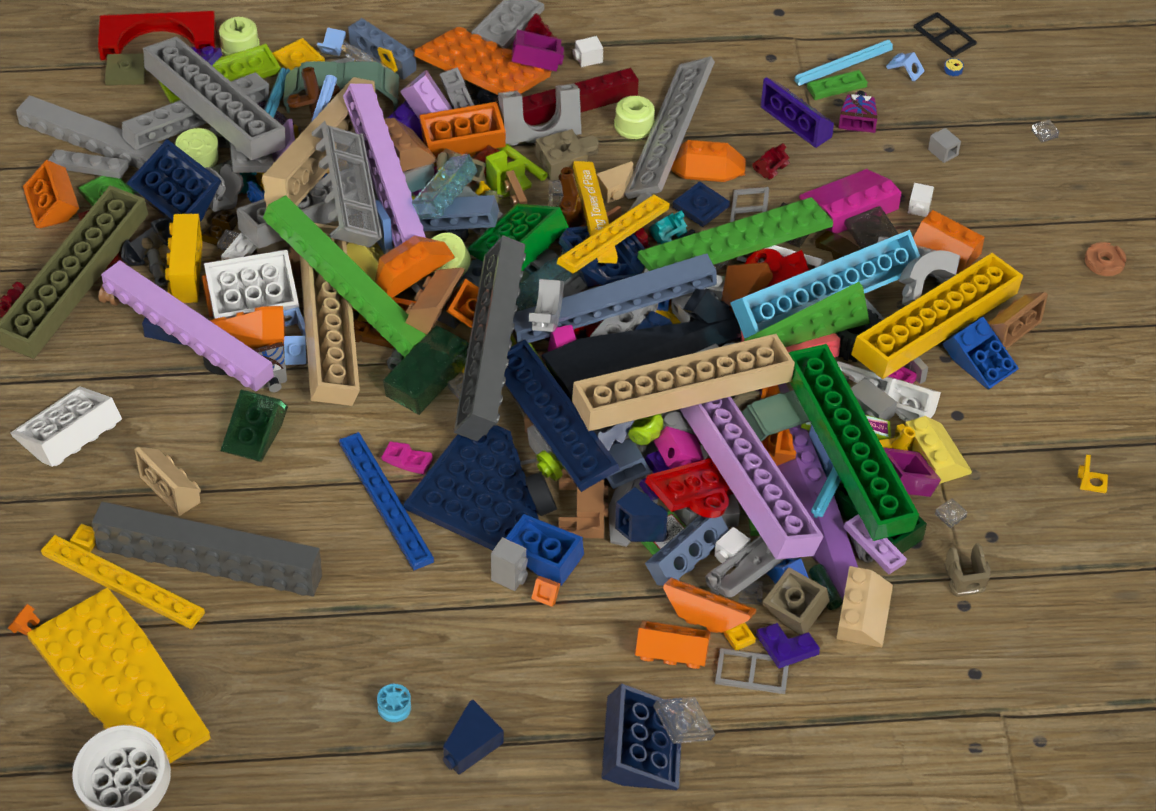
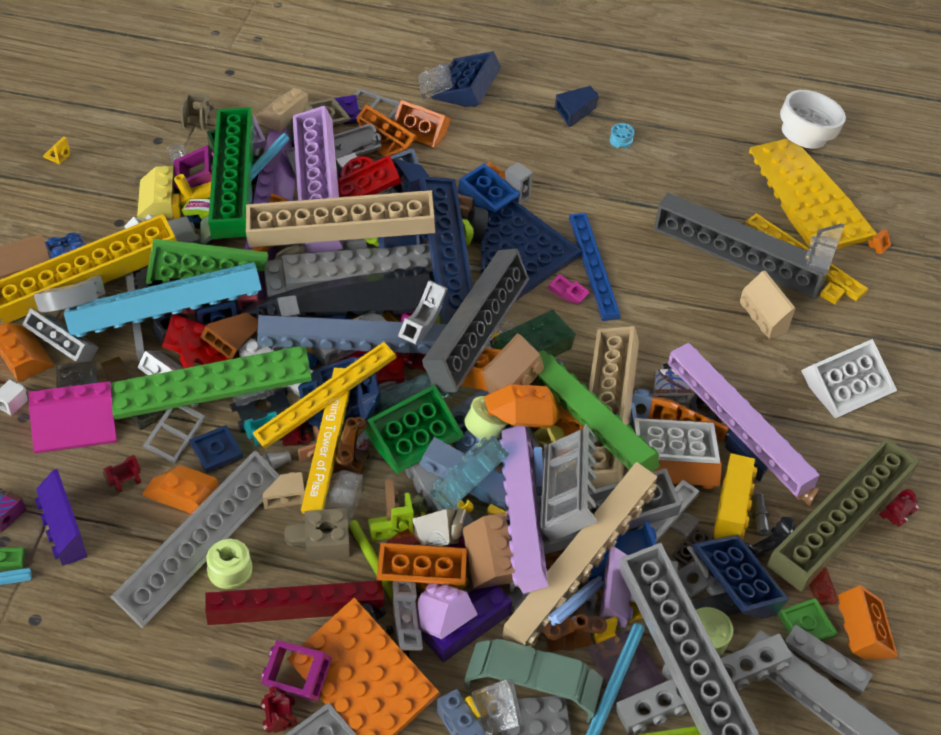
camera: 165 degrees left, 0 degrees up
clear green slope [220,389,288,462] -> none
light grey arch [498,84,581,146] -> none
white brick [573,36,603,67] -> none
none -> clear slope [805,223,845,274]

